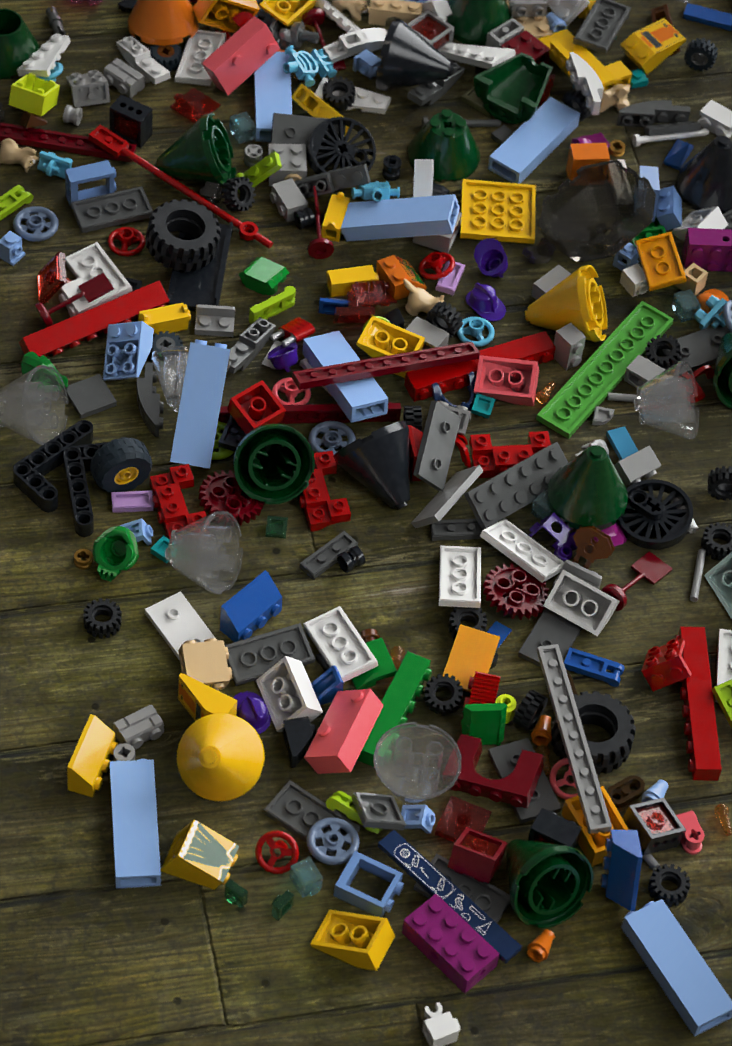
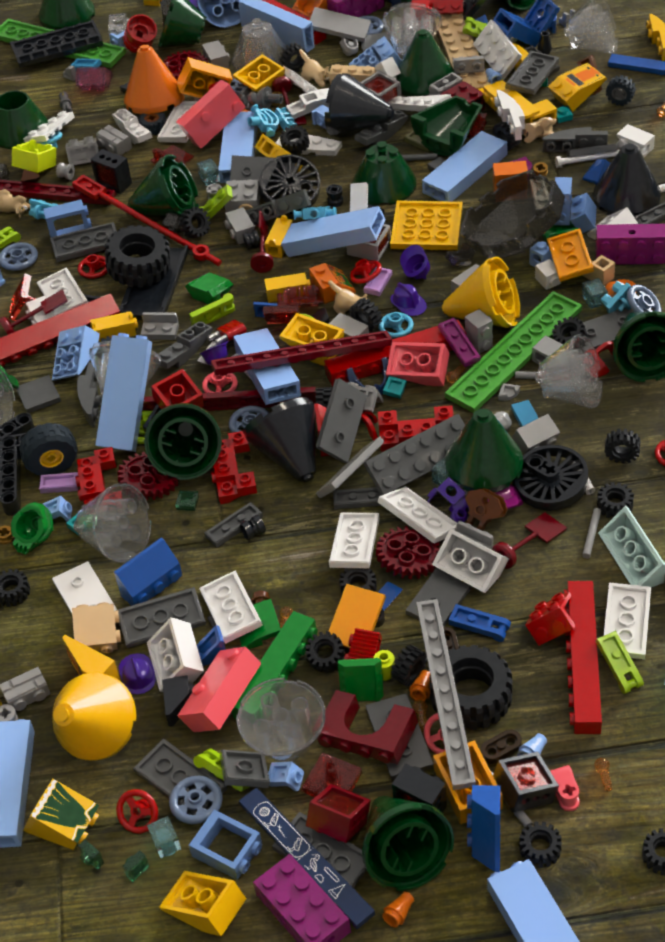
camera: 15 degrees right, 5 degrees down
none -> magenta tile [438,318,481,367]

